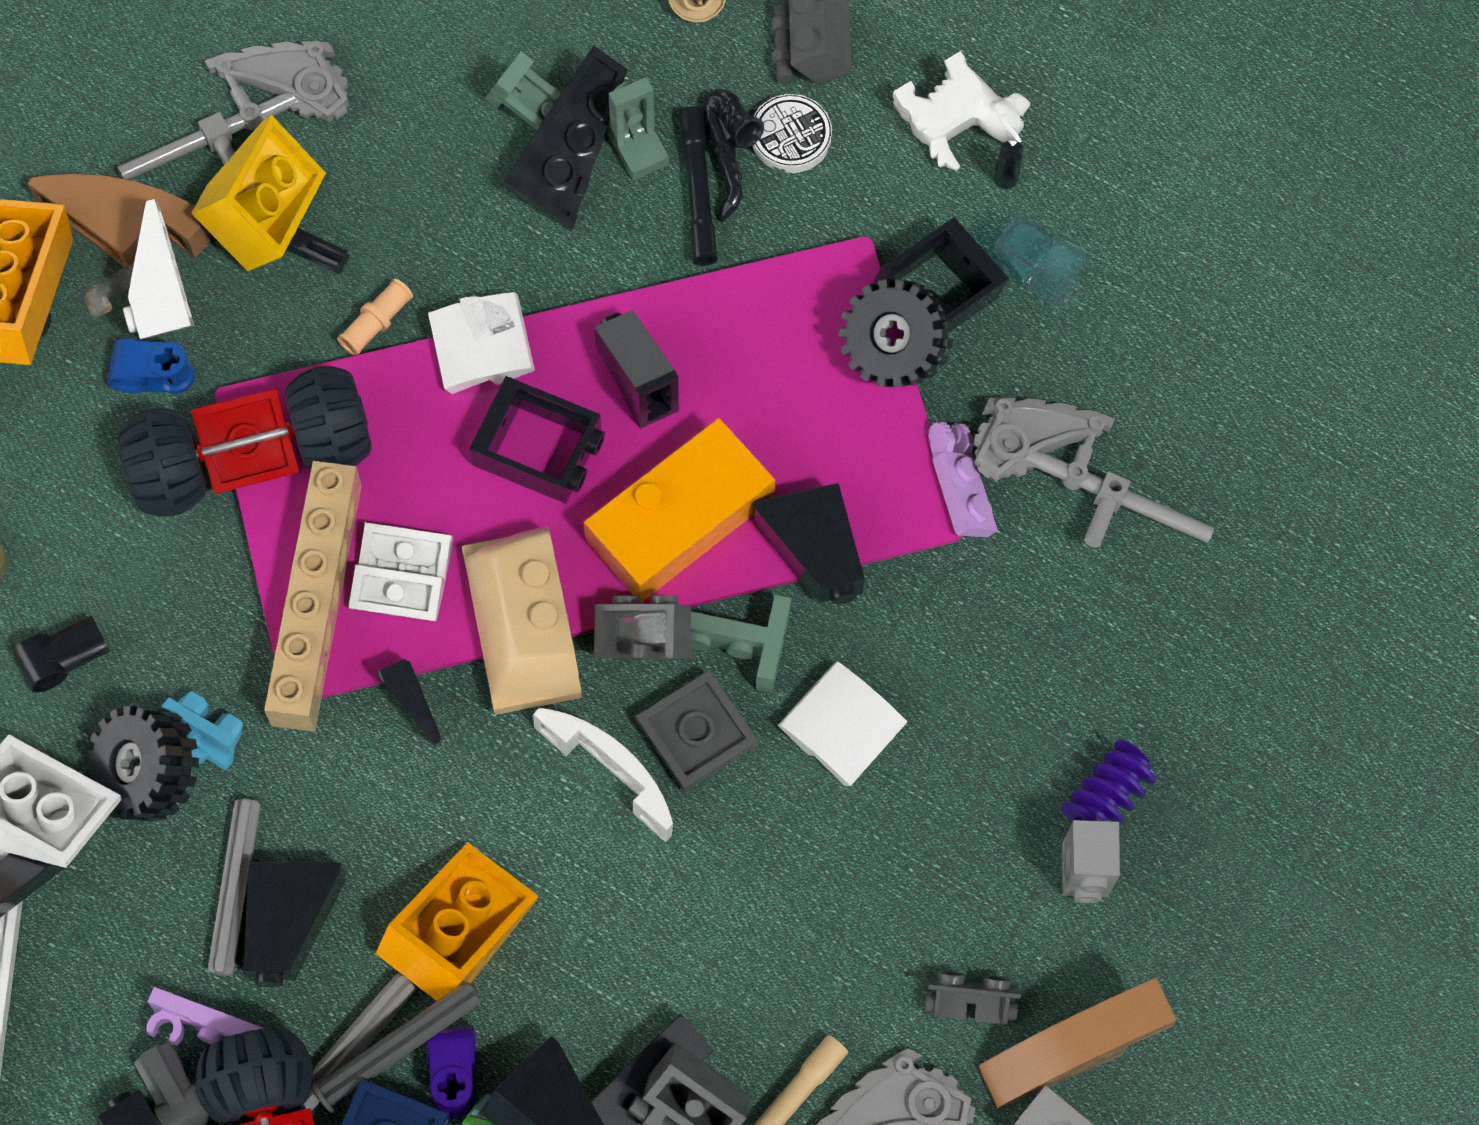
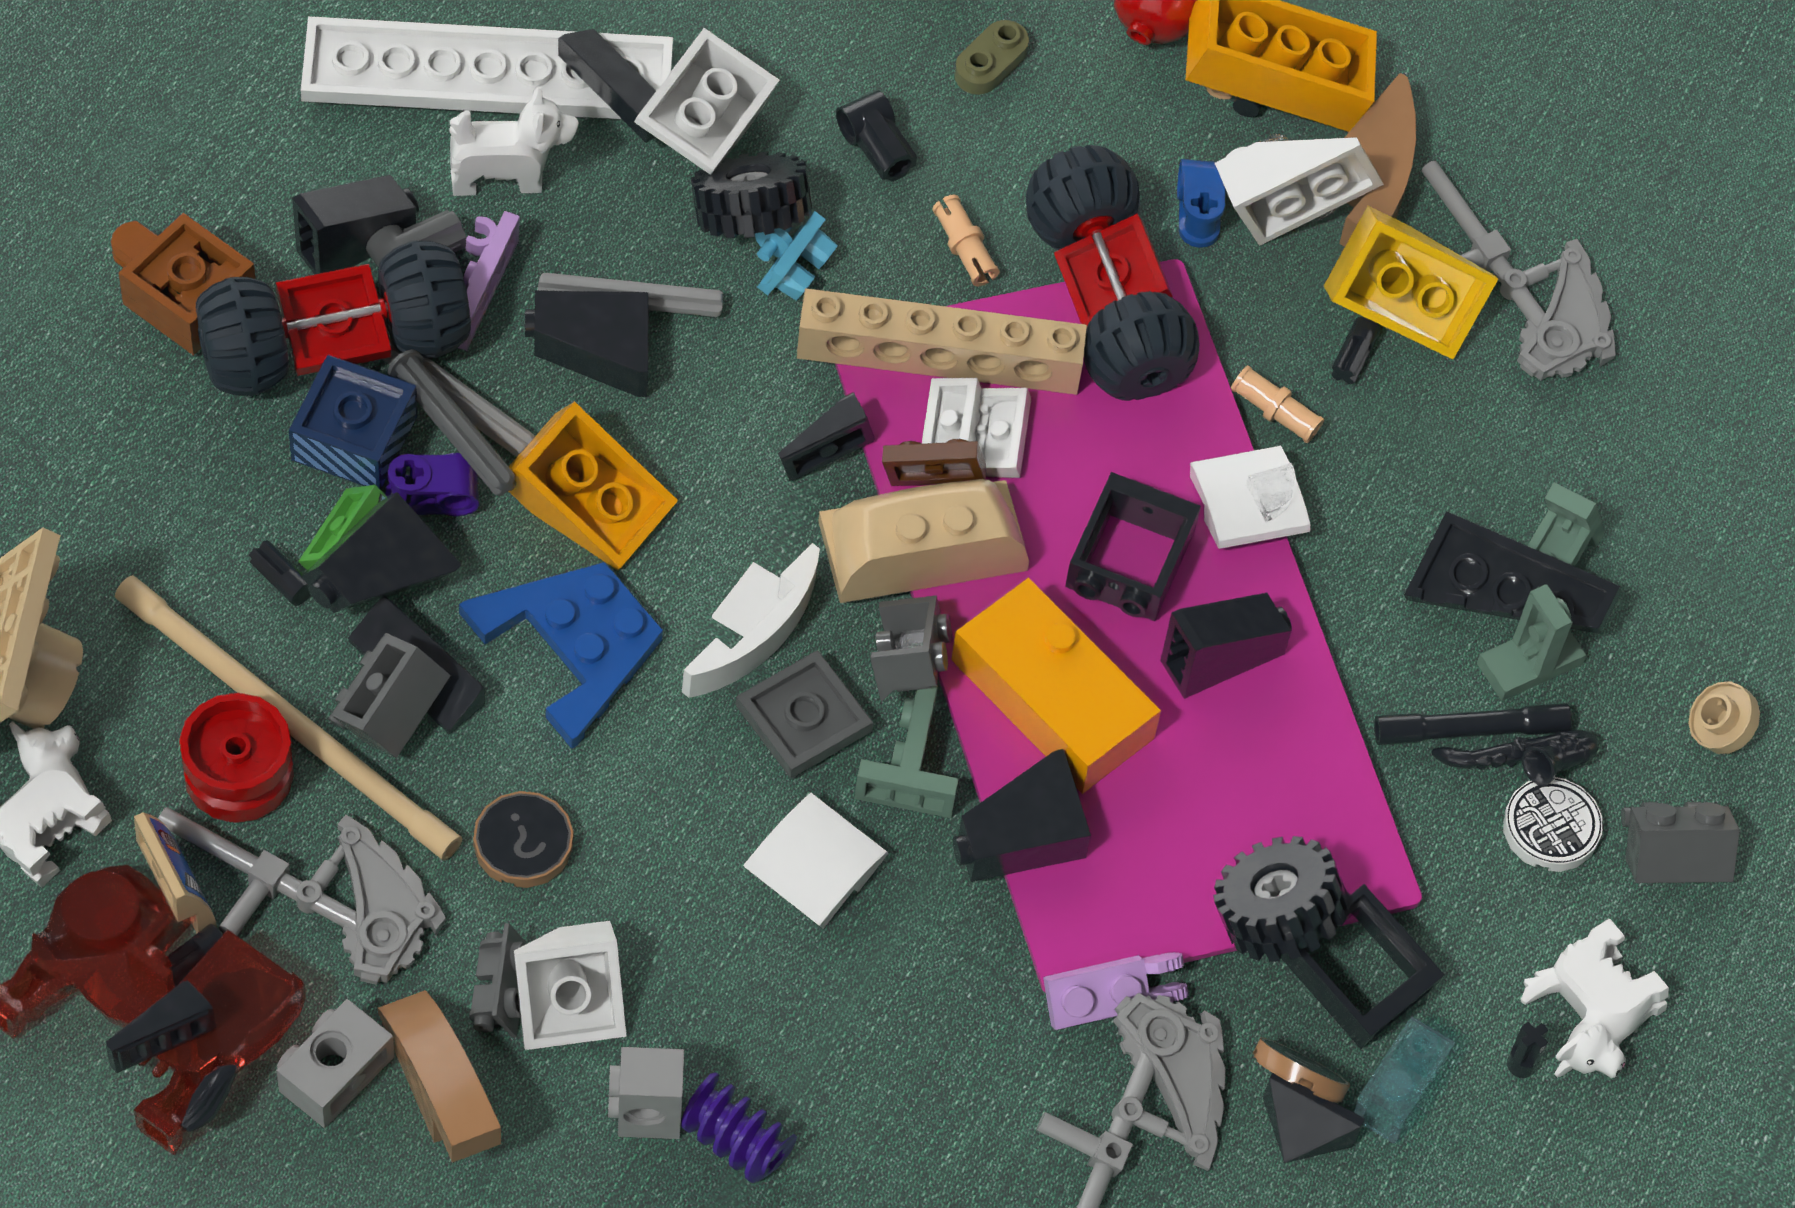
camera: 85 degrees right, 10 degrees down
none -> white animal [449,87,579,196]
none -> blue wing [459,562,663,749]
none -> black tile [473,791,573,888]
none -> white slope [514,921,626,1050]
none -> white sticker [712,562,781,637]
none -> reddish brown plate [882,439,986,486]
none -> light nougat pin [932,195,1000,286]
none -> medium nougat tile [1252,1037,1350,1103]
none -> black slope [1263,1073,1365,1163]

